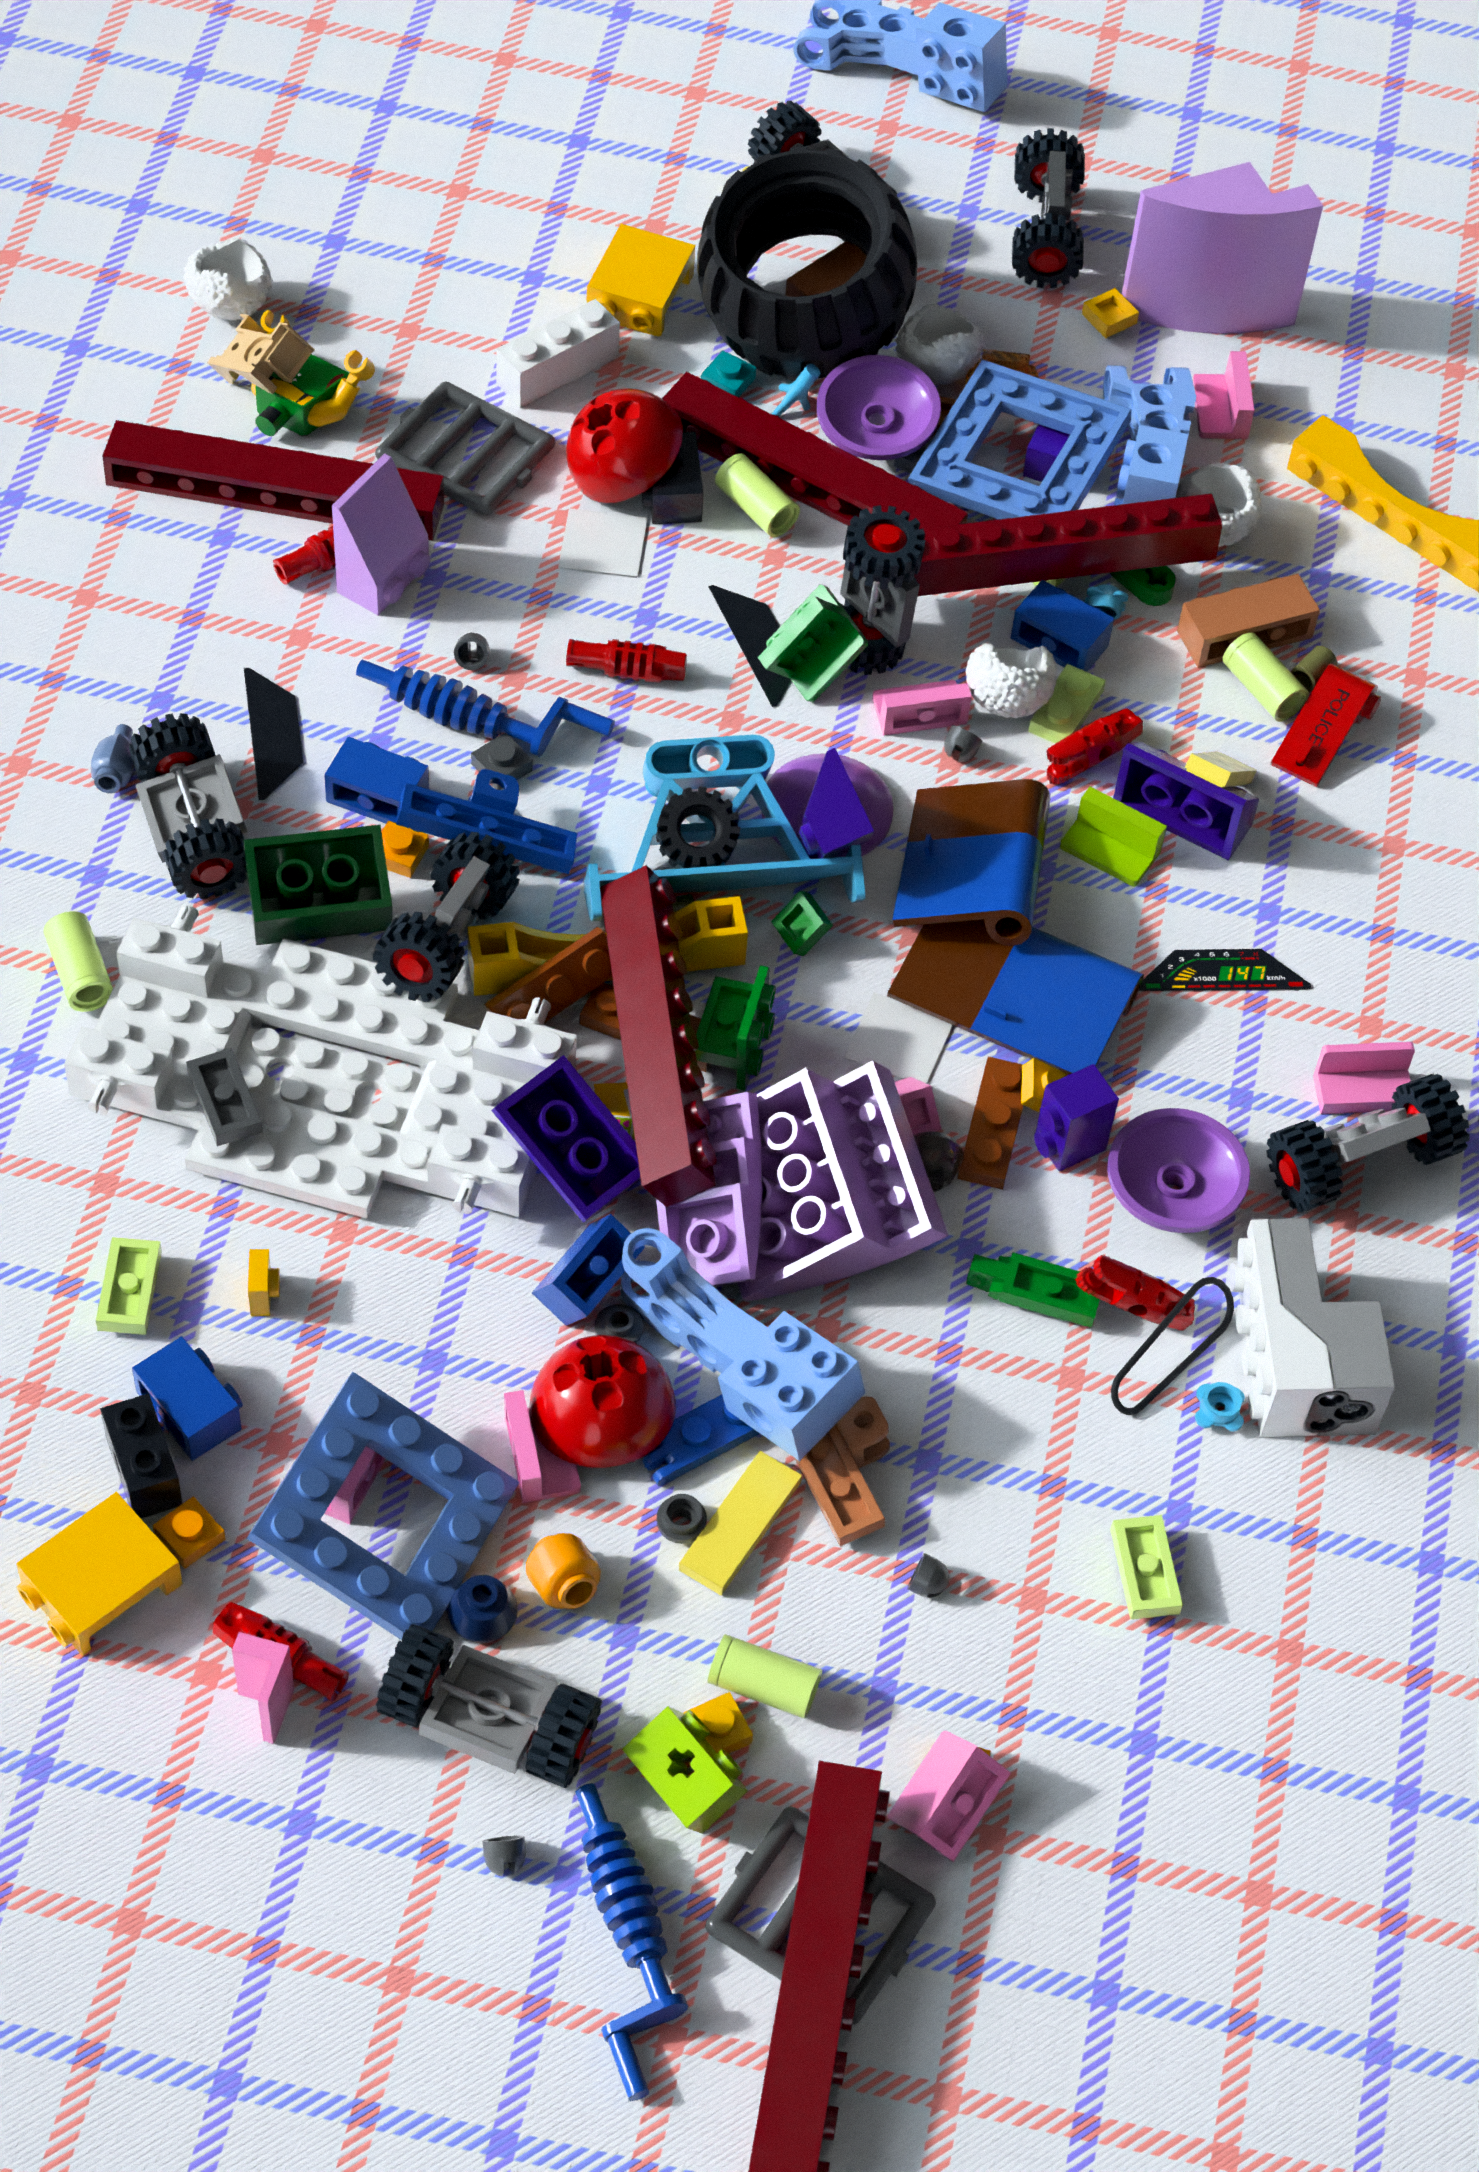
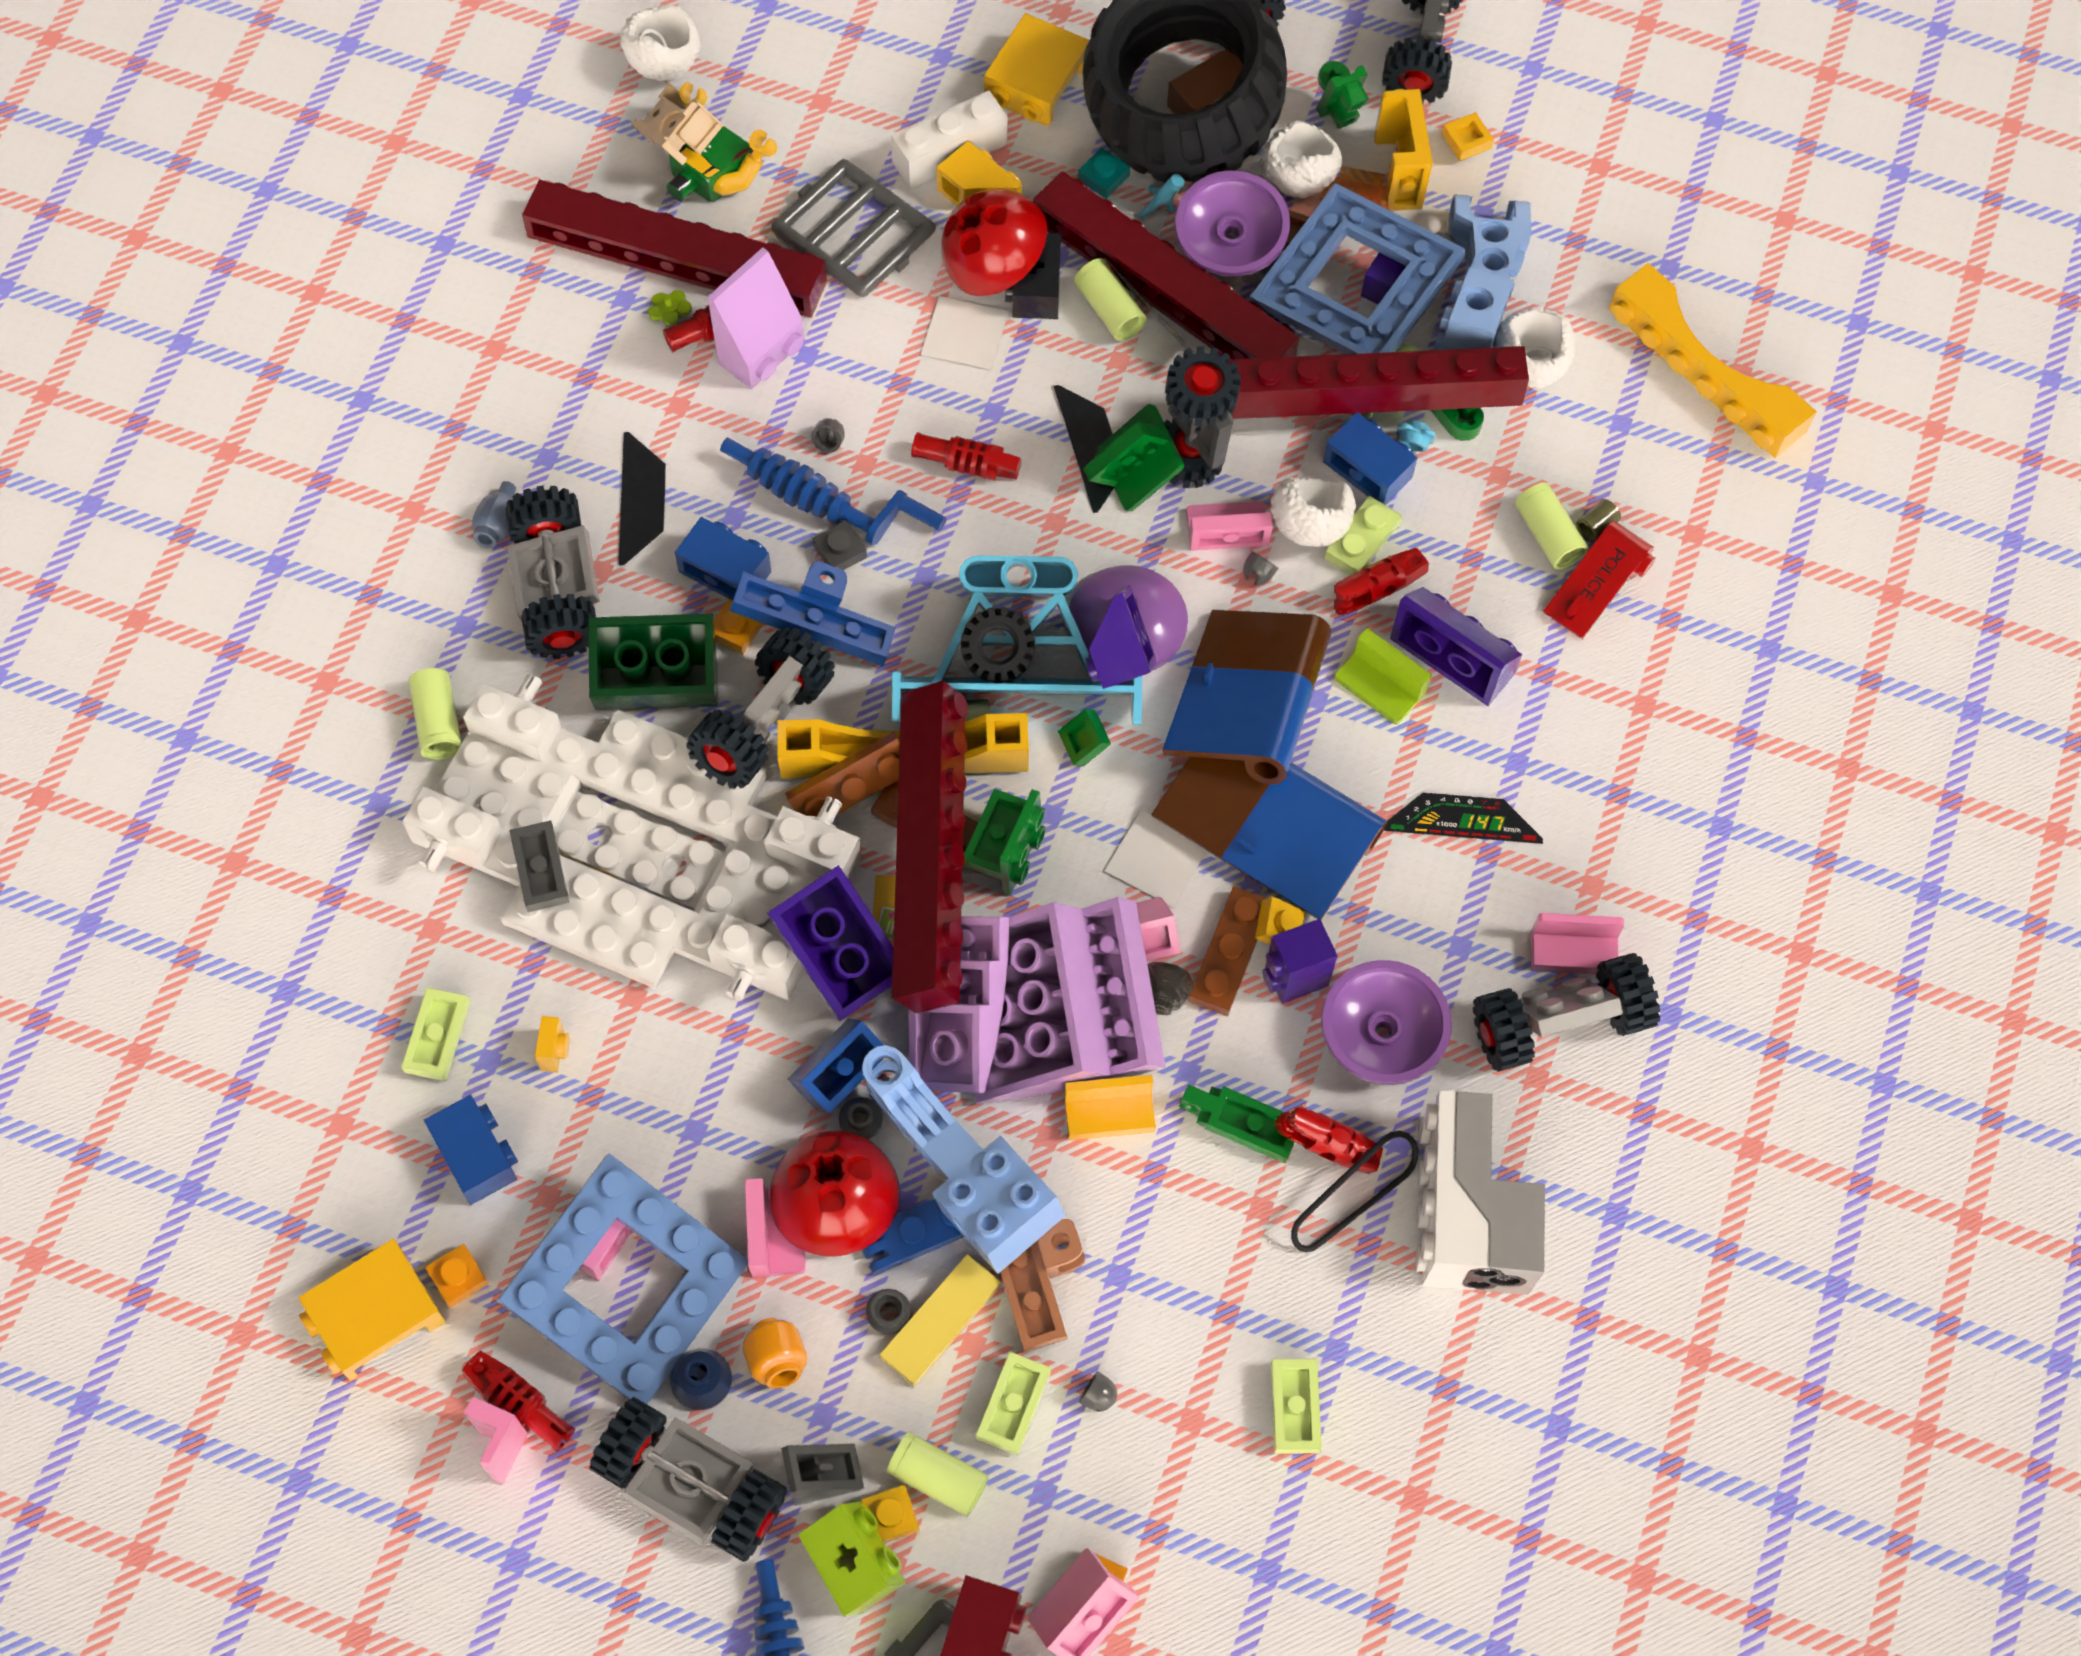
camera: 10 degrees right, 10 degrees up
black brick [100,1393,183,1519] -> none
dark grey hinge [482,1835,526,1876] -> none
lavender slope [1122,162,1323,334] -> none
nougat brick [1177,574,1320,668] -> none
light yellow tile [1185,751,1257,788] -> none
bright pink panel [1193,351,1255,439] -> none
medium azure plate [1195,1382,1245,1432] -> none
none -> lime plant [648,290,692,325]
none -> dark grey slope [781,1443,864,1506]
none -> yellow slope [936,141,1022,206]
none -> yellowish green plate [976,1351,1052,1456]
none -> yellow panel [1064,1075,1156,1141]
none -> black sticker [1103,256,1196,354]
none -> green hips [1316,61,1369,129]
none -> yellow panel [1374,89,1433,211]

